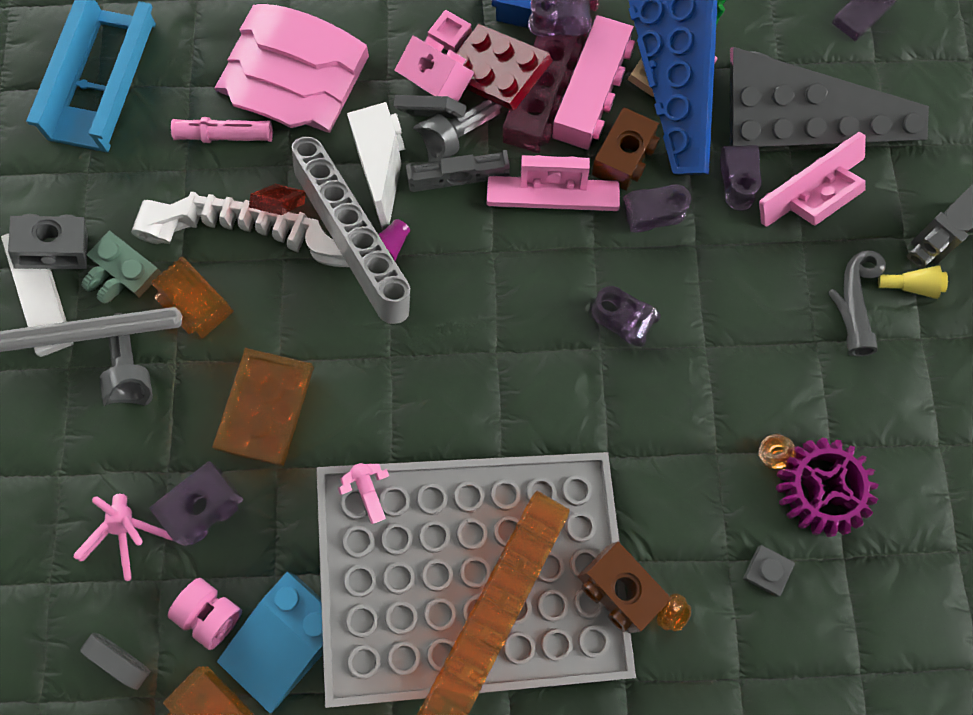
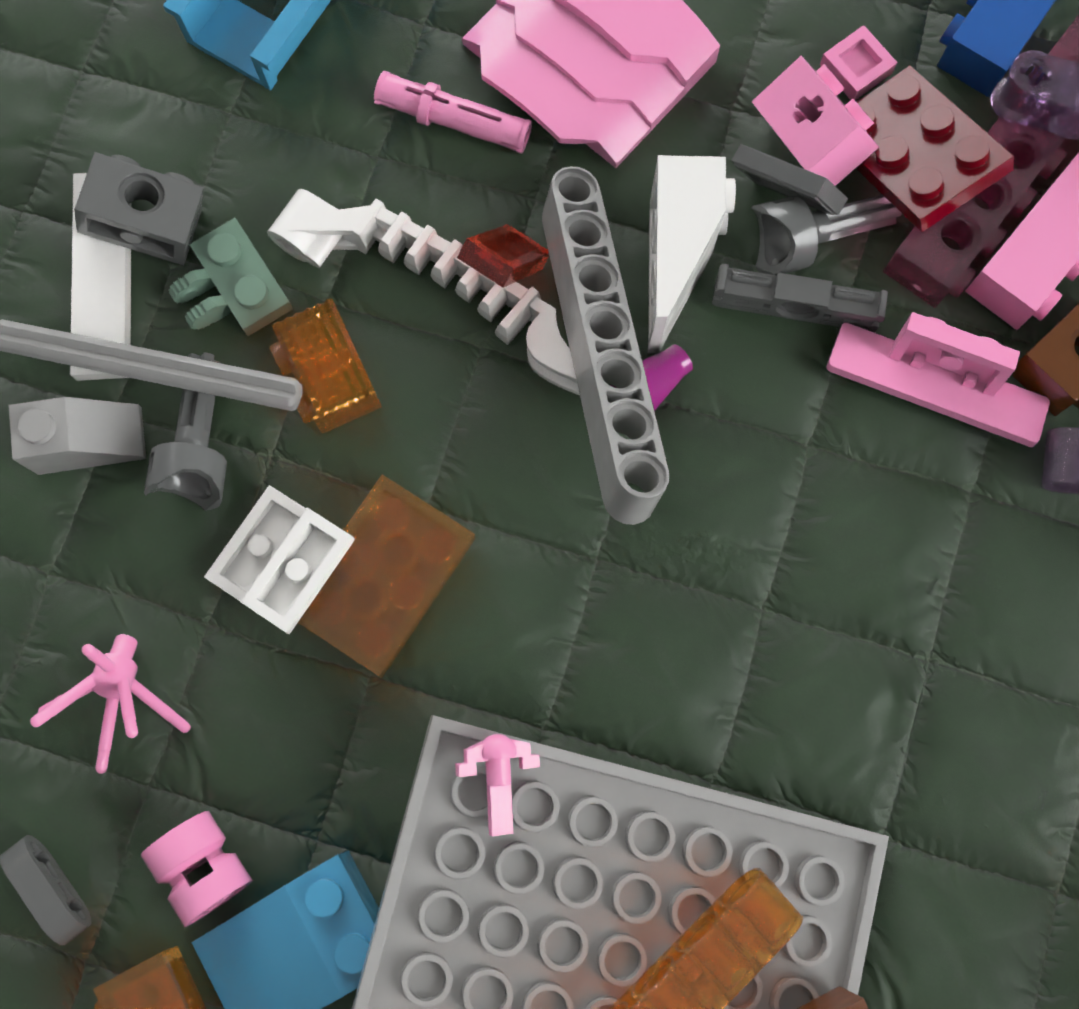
camera: 20 degrees right, 5 degrees up
clear purple brick [149,461,244,546] -> none
clear purple piece [592,286,661,347] -> none
none -> light grey slope [9,397,146,475]
none -> white slope [204,485,355,634]

